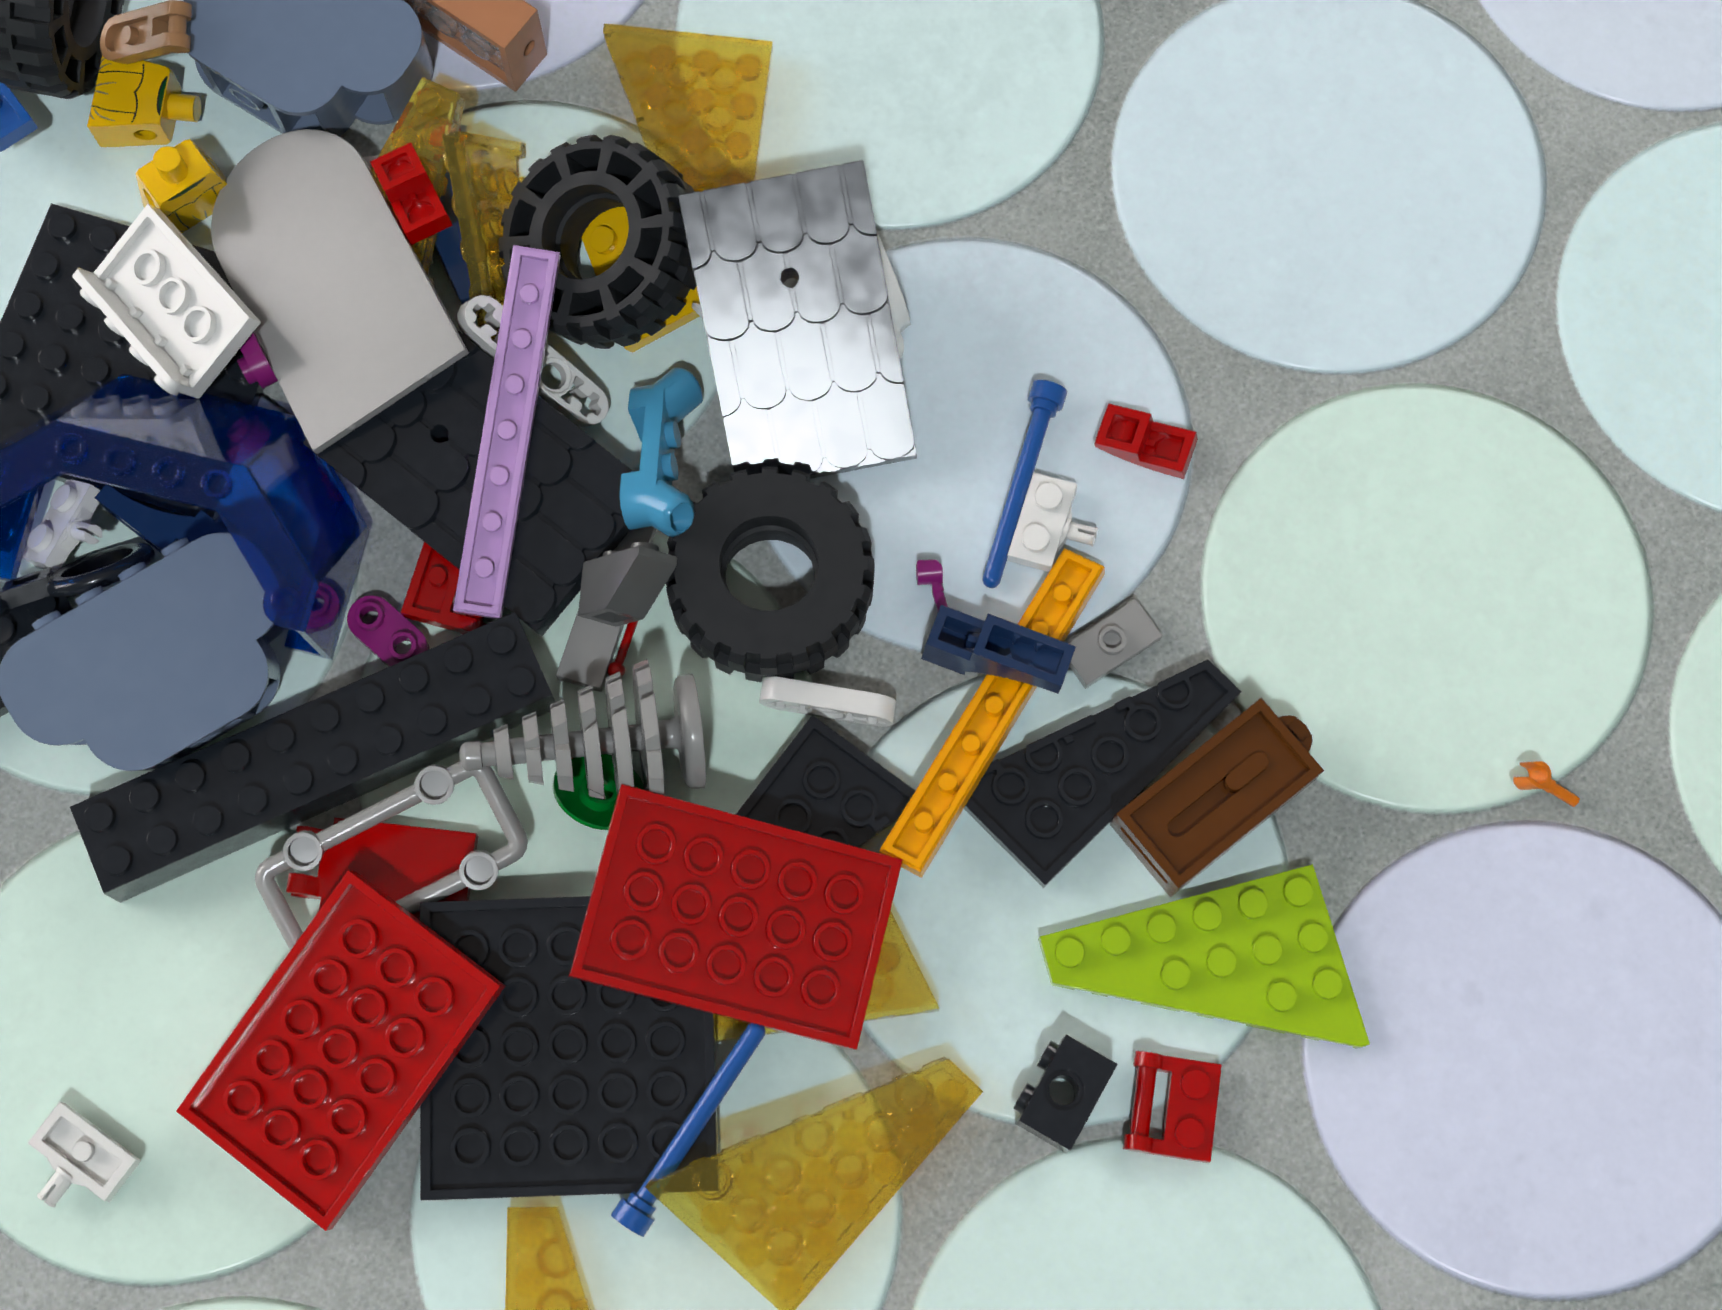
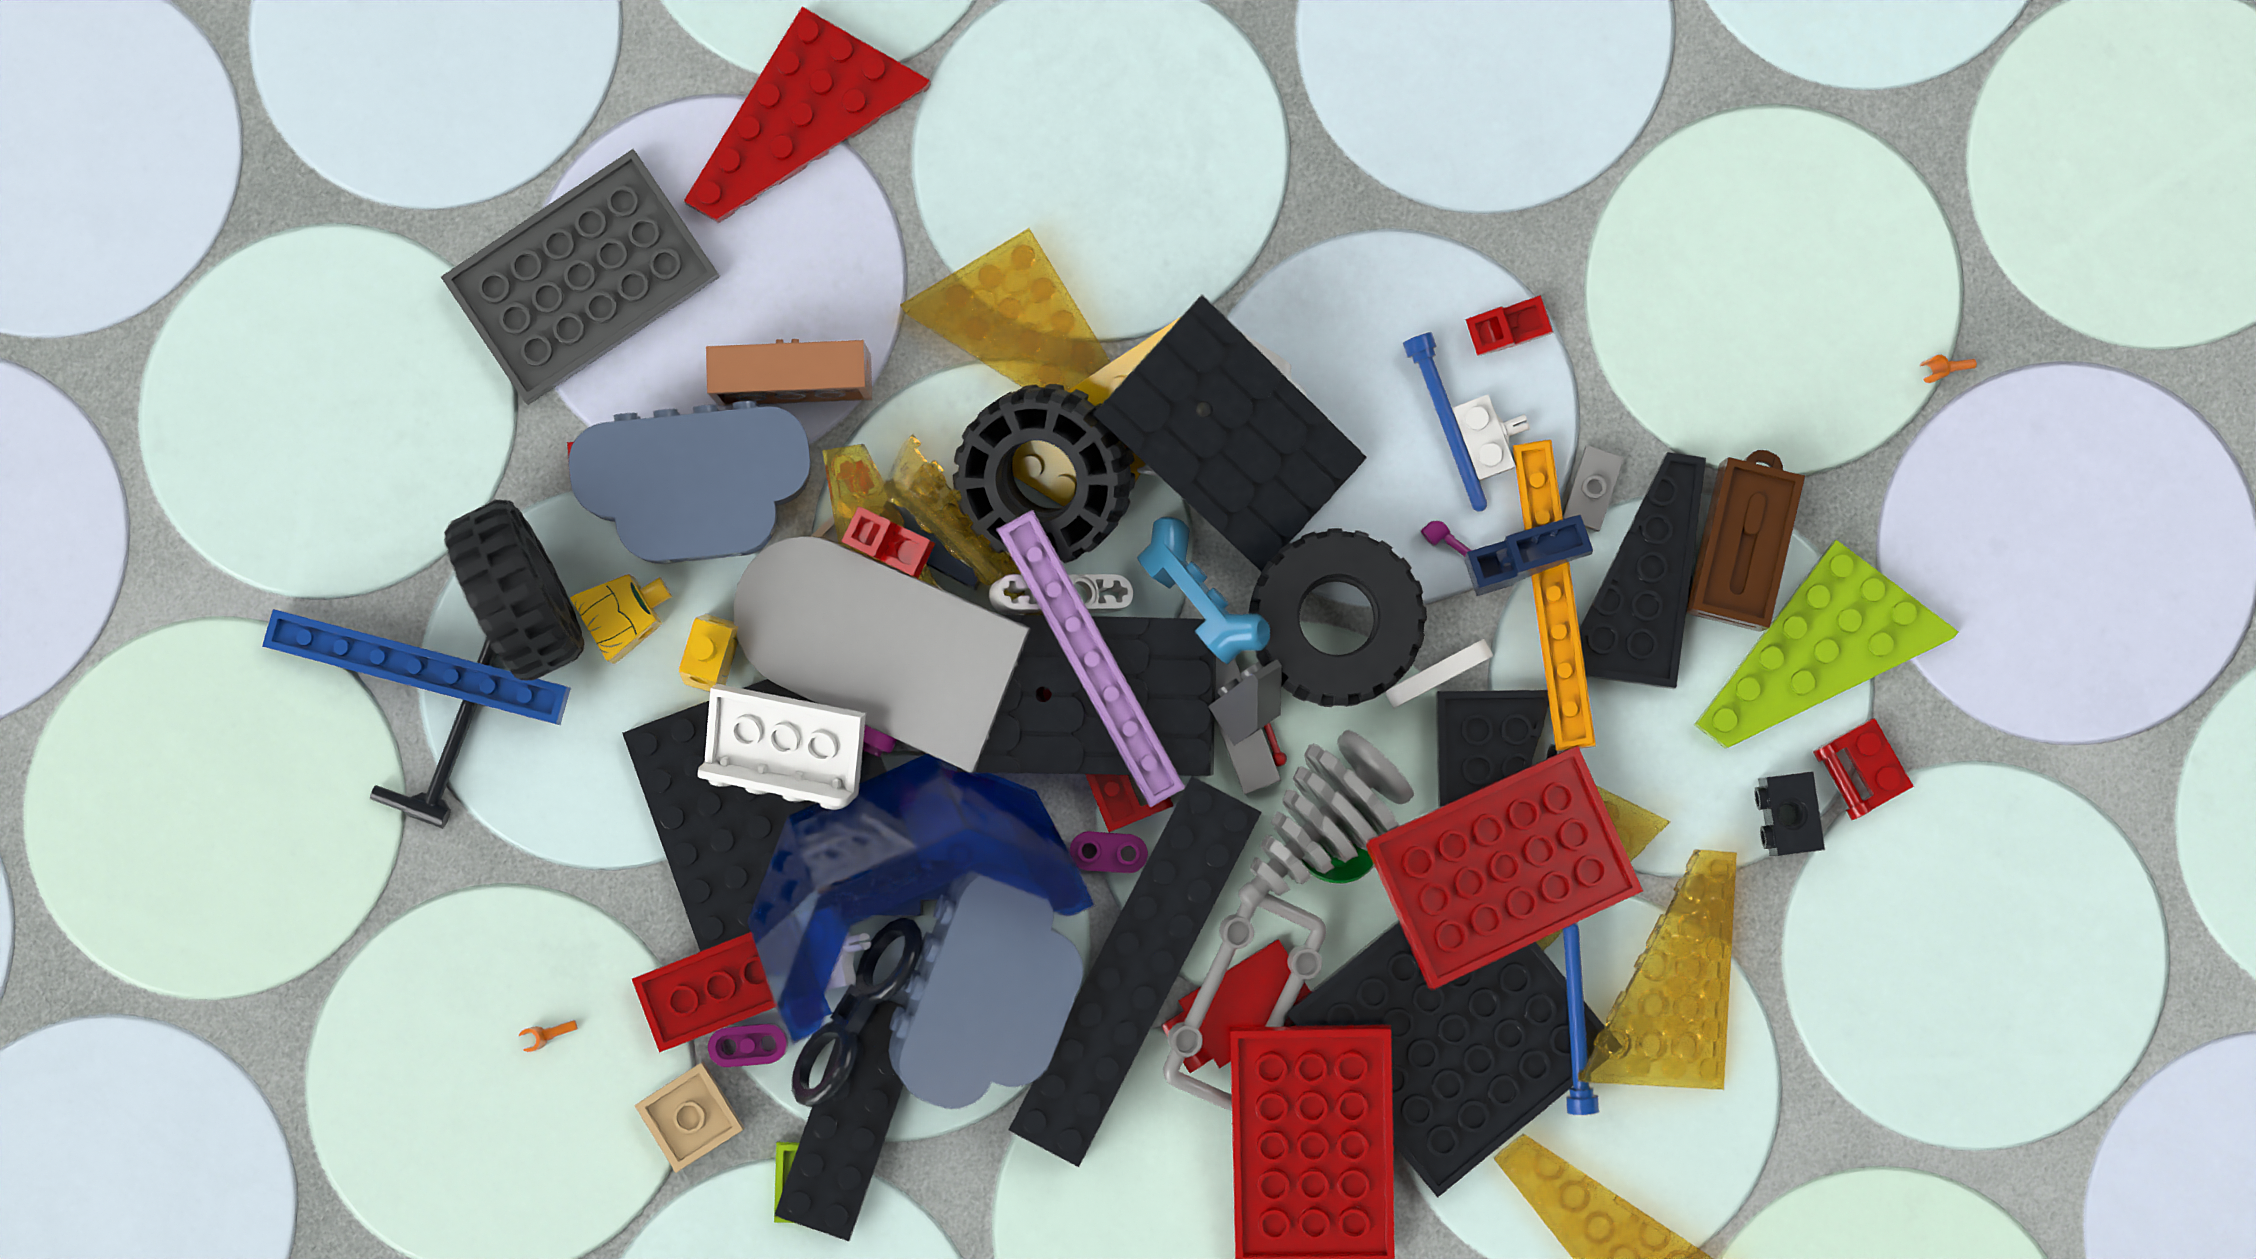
camera: 30 degrees left, 10 degrees up
medium nougat plate [100,0,192,64] -> none

